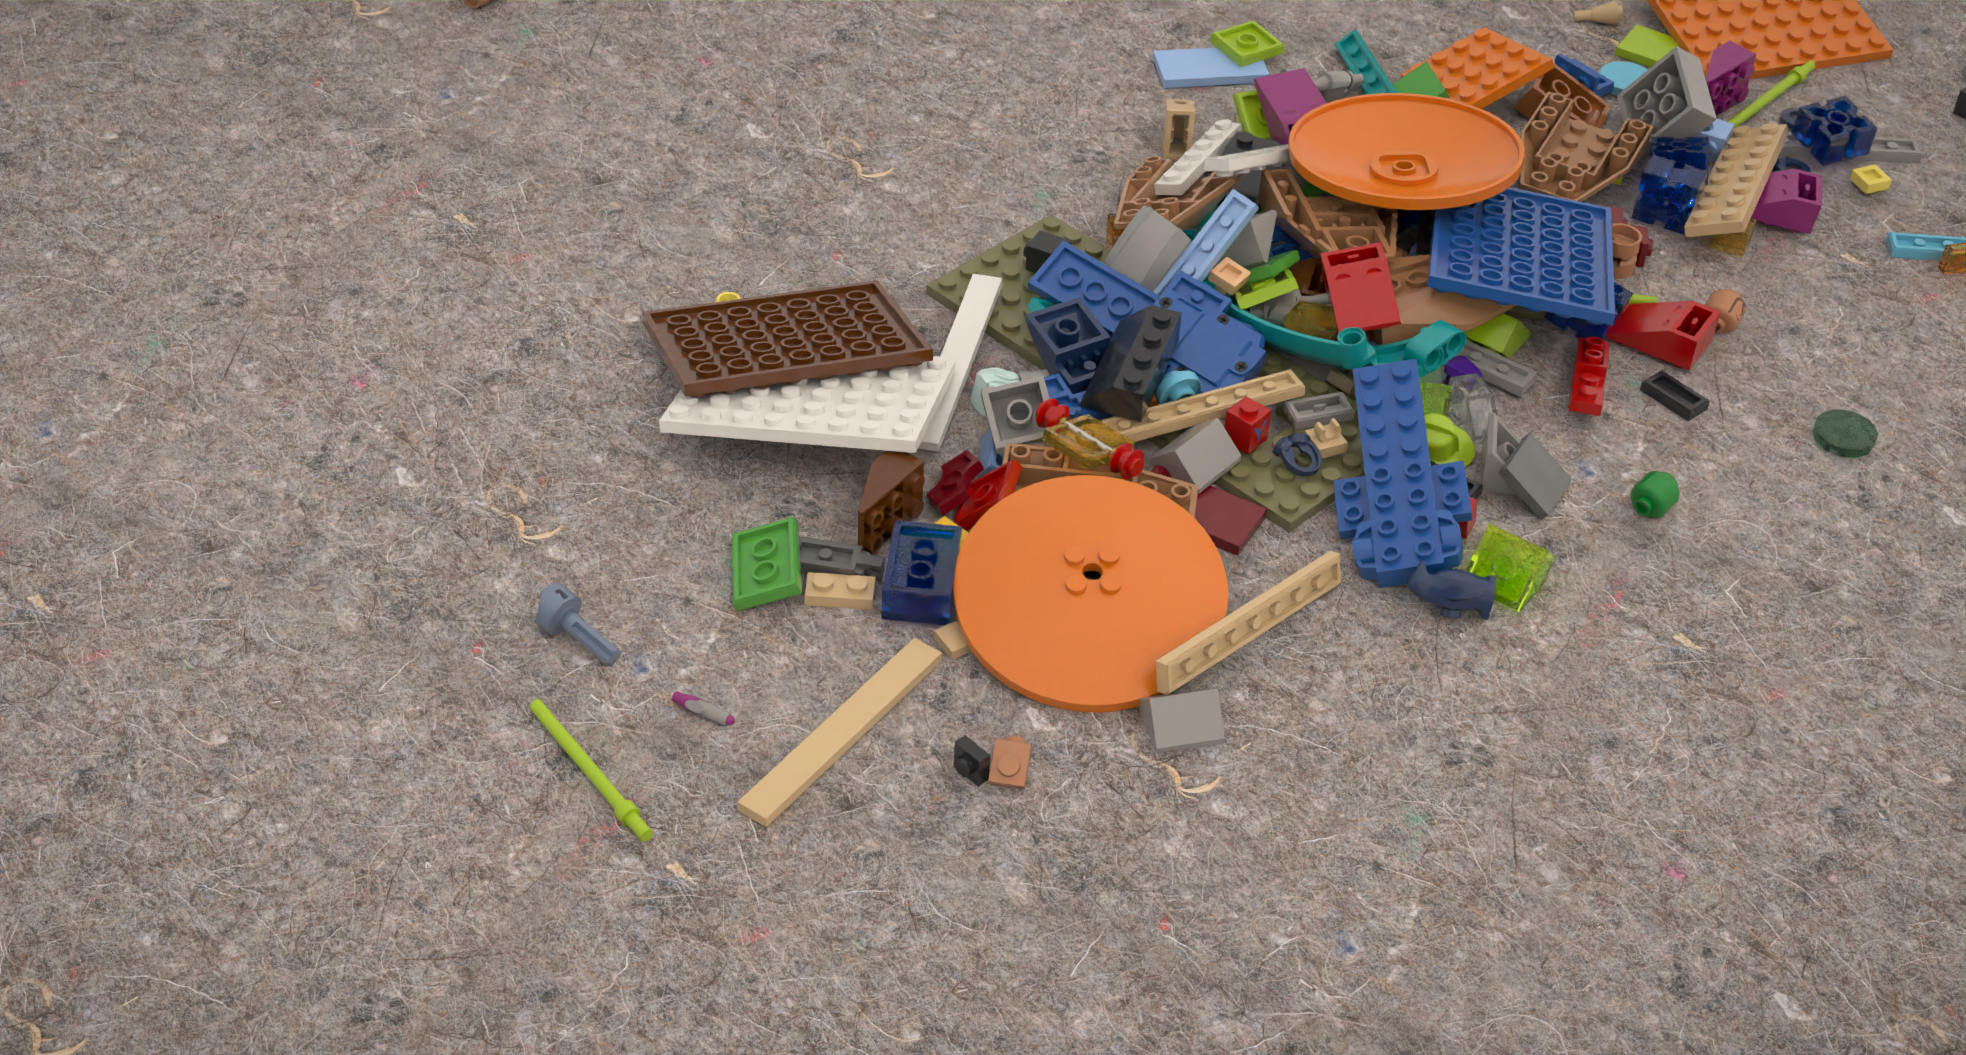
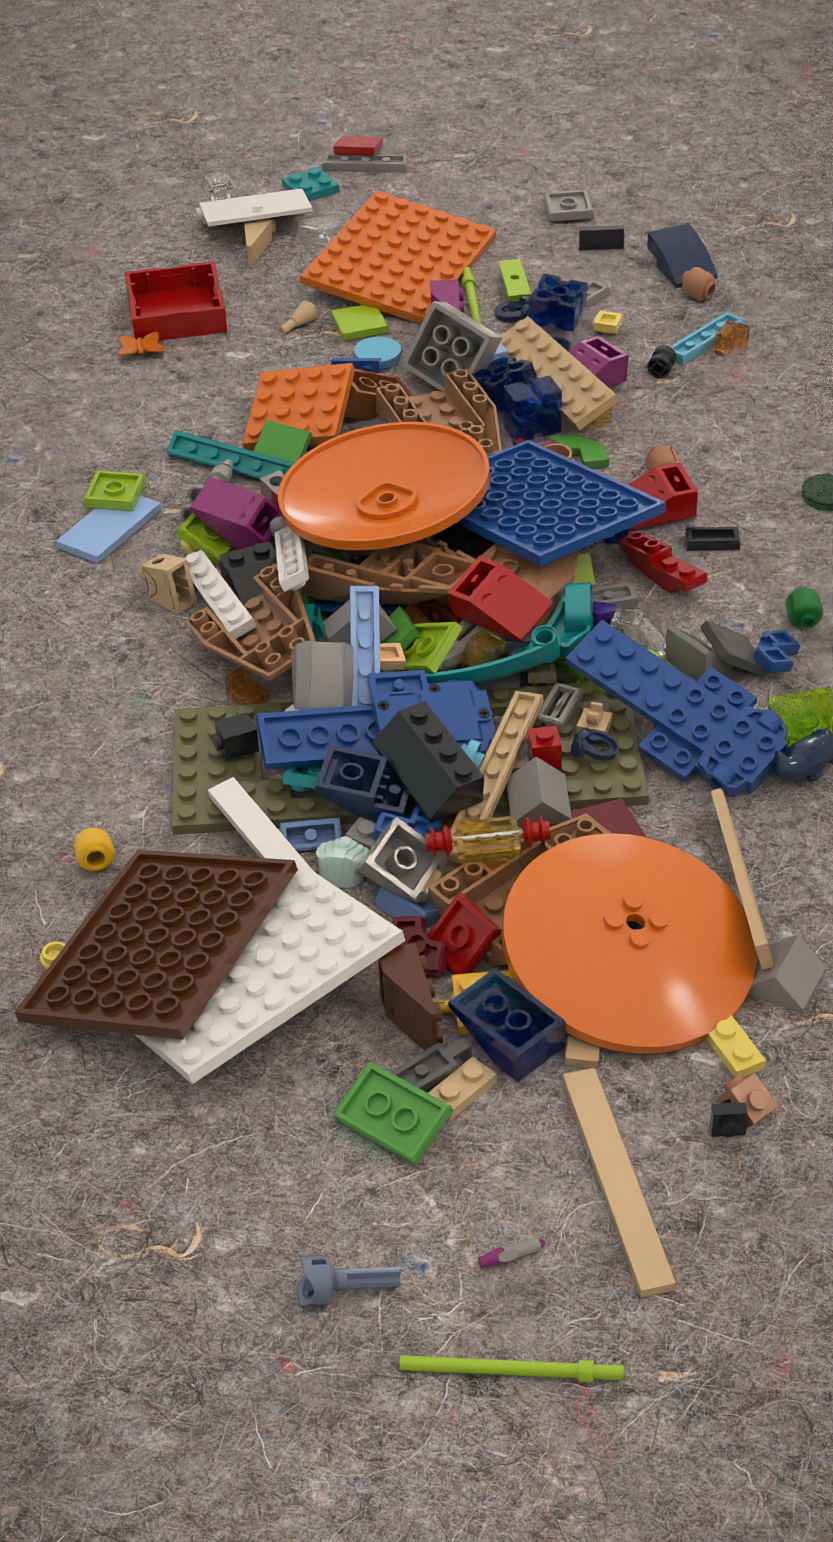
camera: 45 degrees left, 0 degrees up
none -> yellow head [74,828,115,872]
none -> medium blue slope [280,817,341,852]
none -> lime tile [498,259,532,302]
none -> bright green tile [550,434,609,469]
none -> black wheel [647,345,677,378]
none -> light yellow plate [706,1015,766,1078]
none -> blue tile [754,630,800,673]

